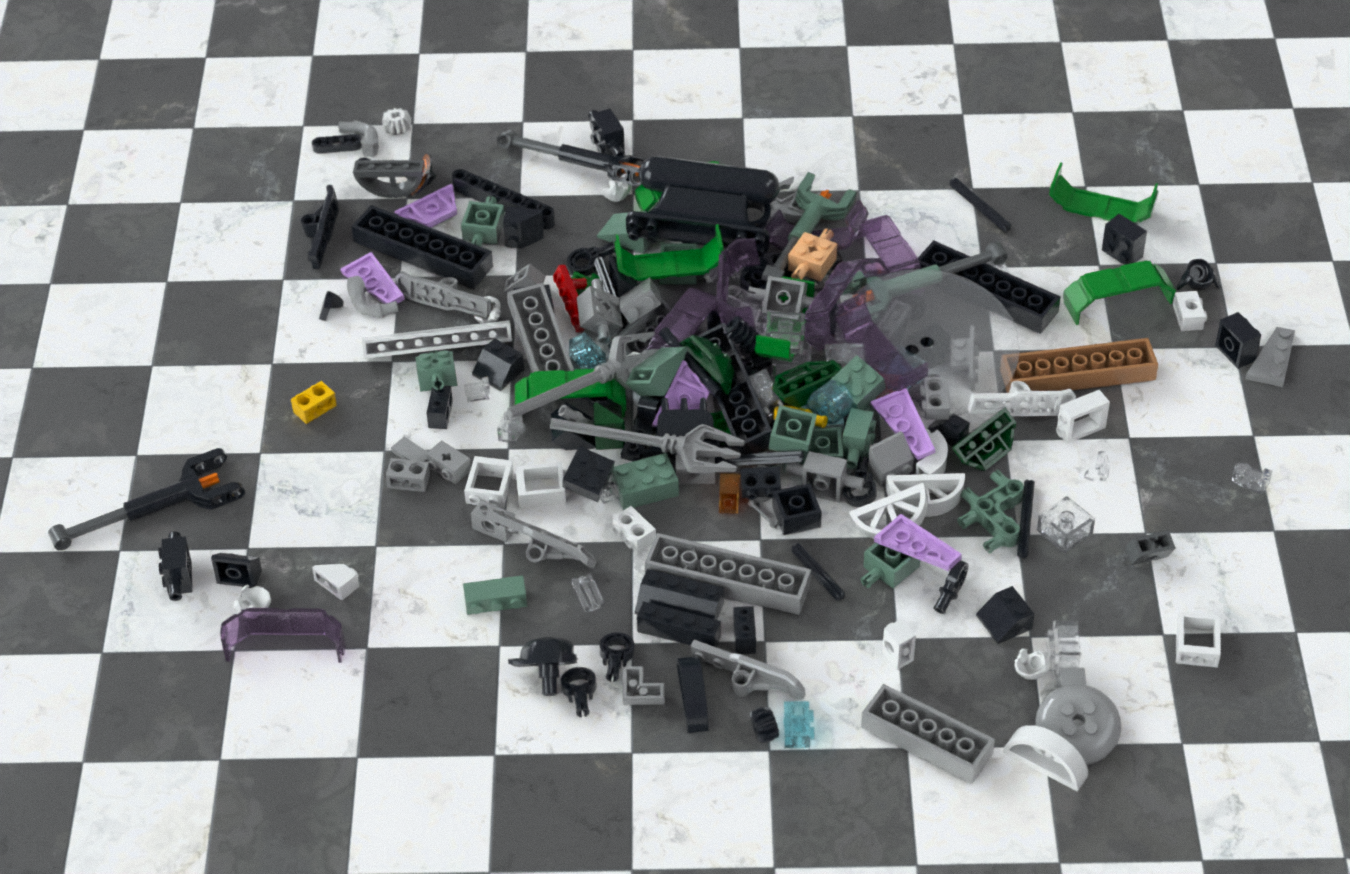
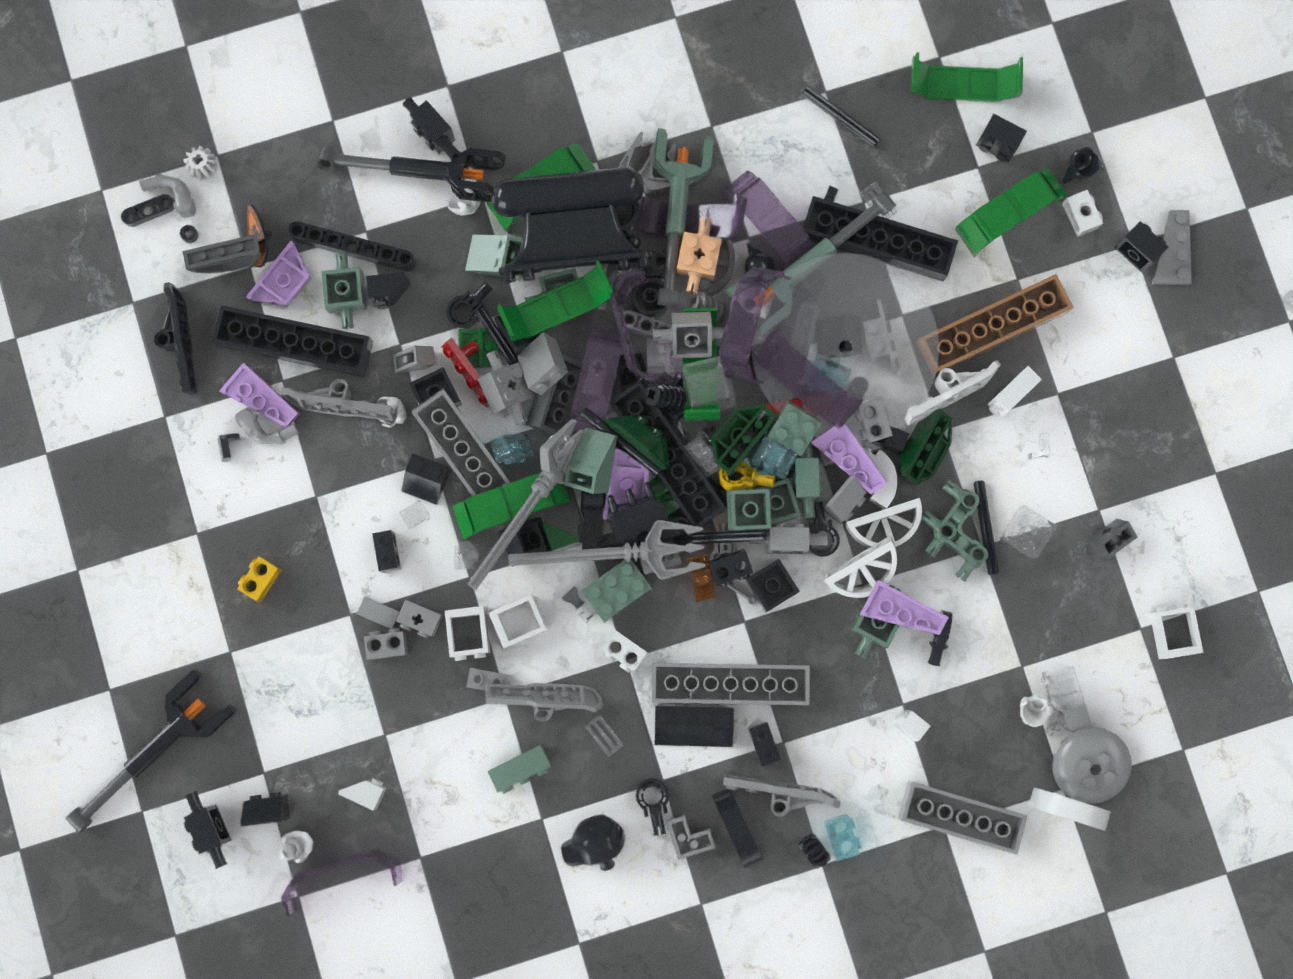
camera: 15 degrees left, 35 degrees up
white brick [362,320,512,359] -> none
sand green brick [415,350,458,392] -> none
light grey pin [558,405,594,425] -> none
black pin [561,667,597,717] -> none
black brick [562,446,615,502] -> none
black brick [637,601,721,648] -> none
black axle [792,543,845,601] -> none
clear brick [825,343,865,363] -> none
black slope [976,586,1035,644] -> none
clear leg [1232,462,1272,495] -> none

